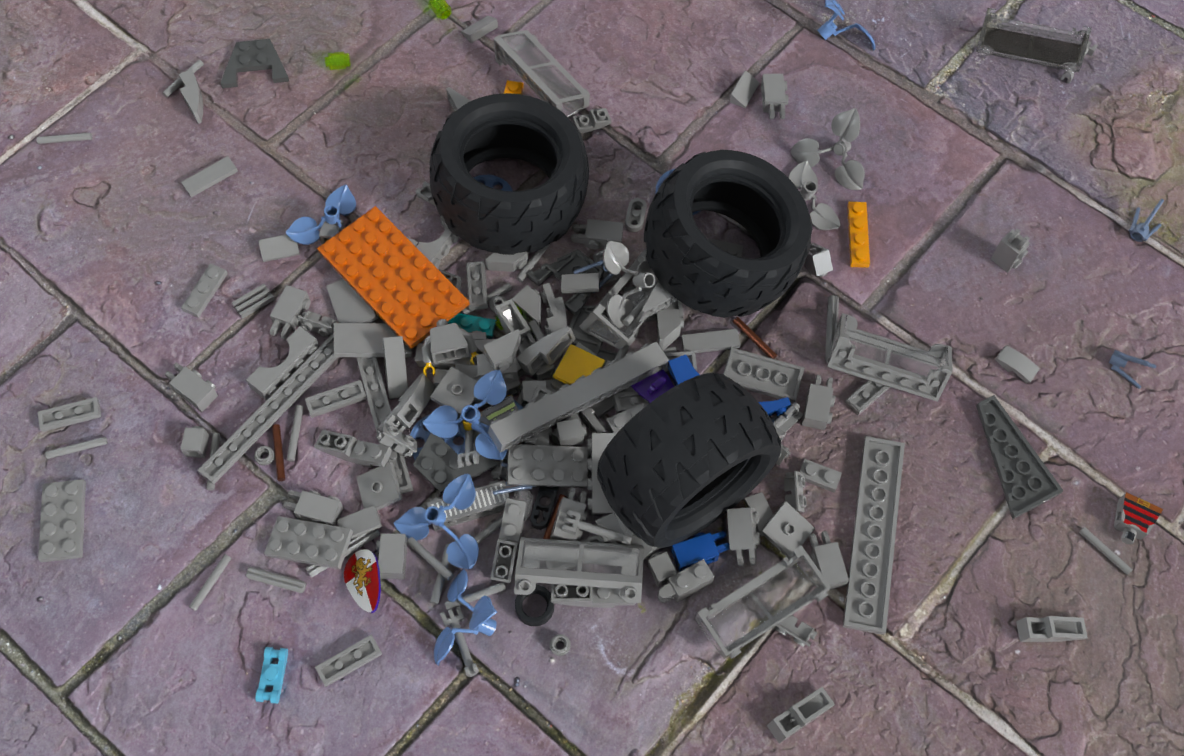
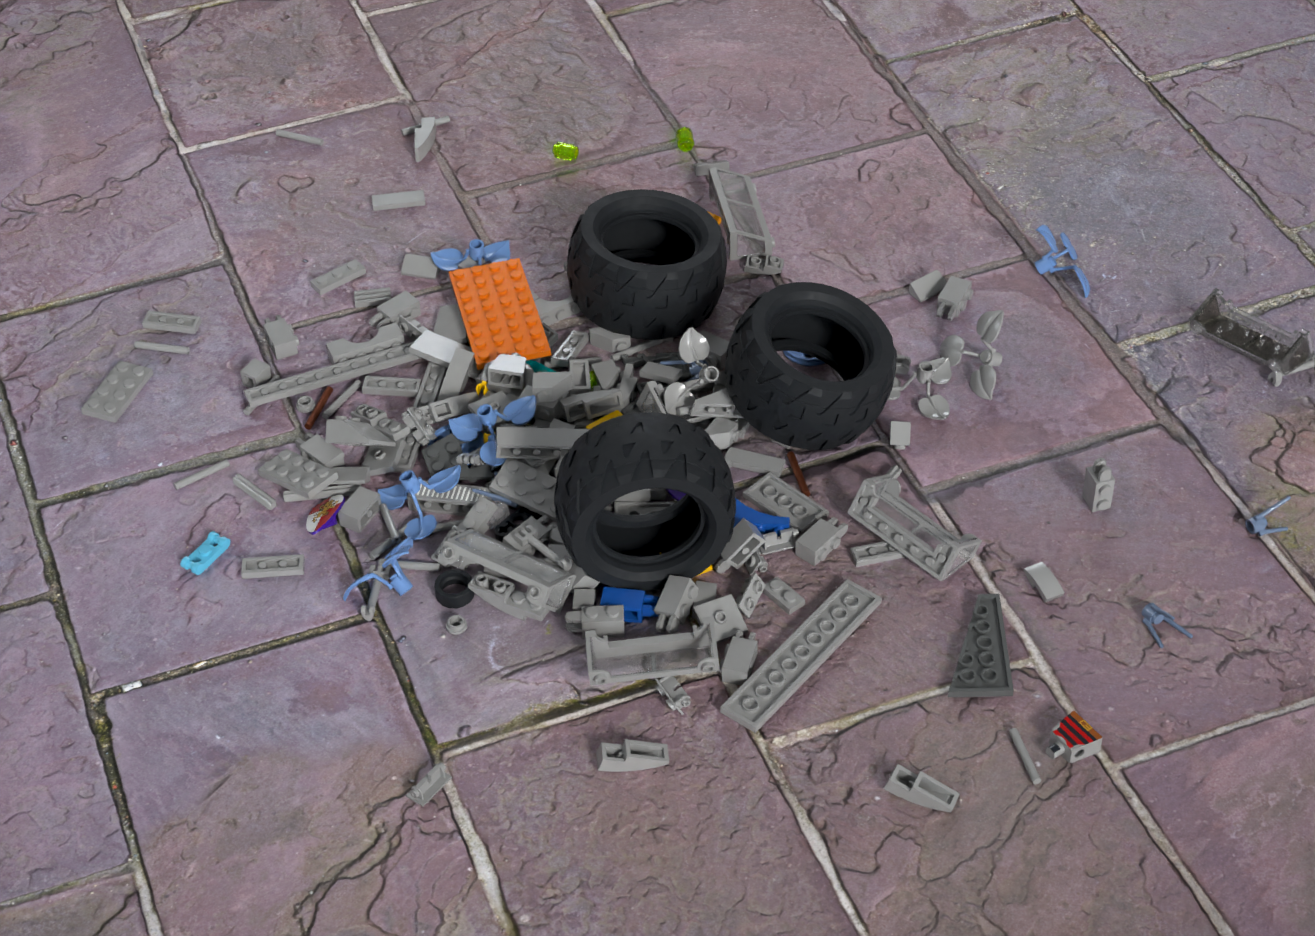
camera: 30 degrees right, 20 degrees down
dark grey wing [221,39,289,88] -> none
light orange plate [847,201,870,268] -> none
none -> light grey slope [325,416,396,447]

